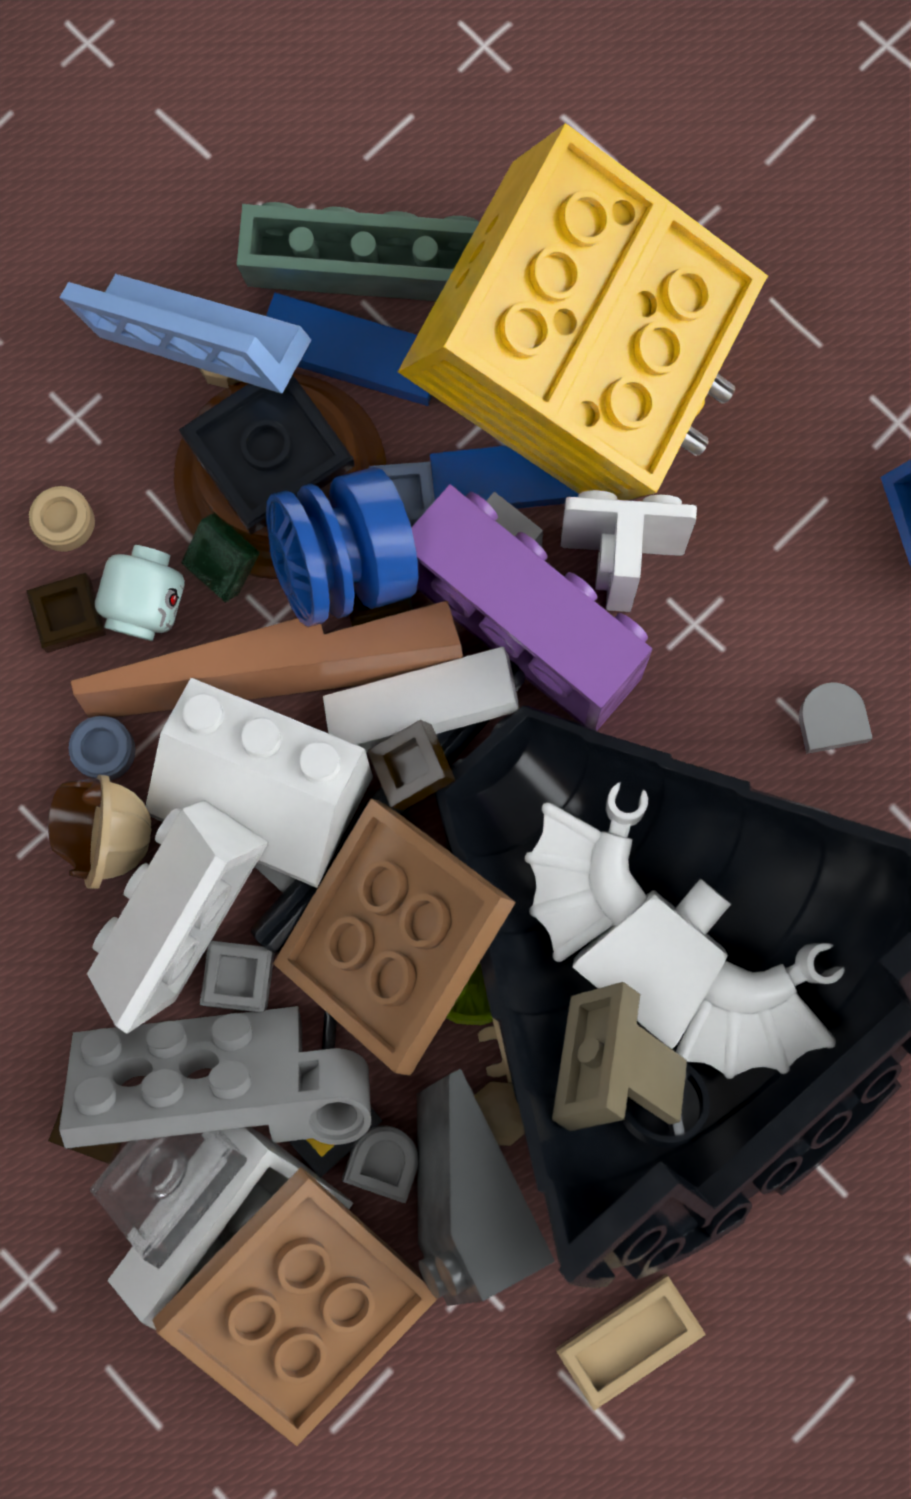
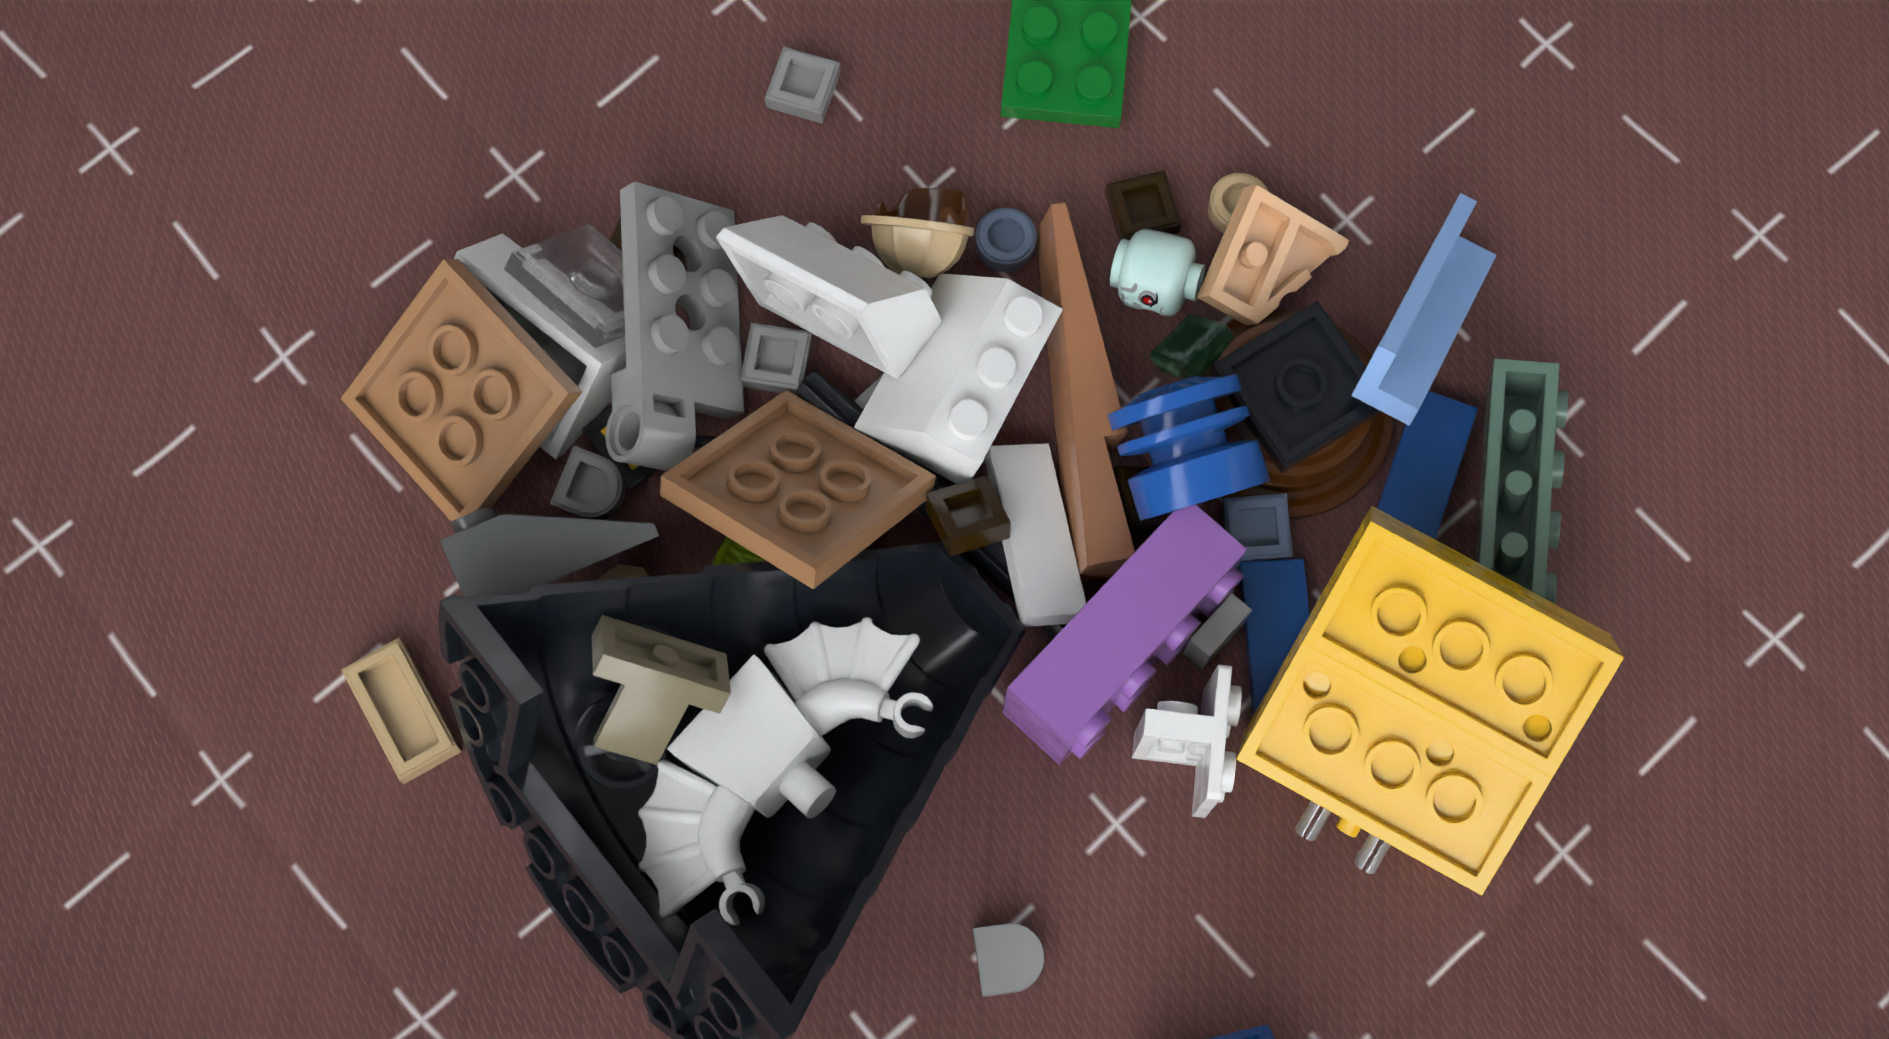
camera: 85 degrees right, 5 degrees down
none -> light nougat wing [1197,184,1349,325]

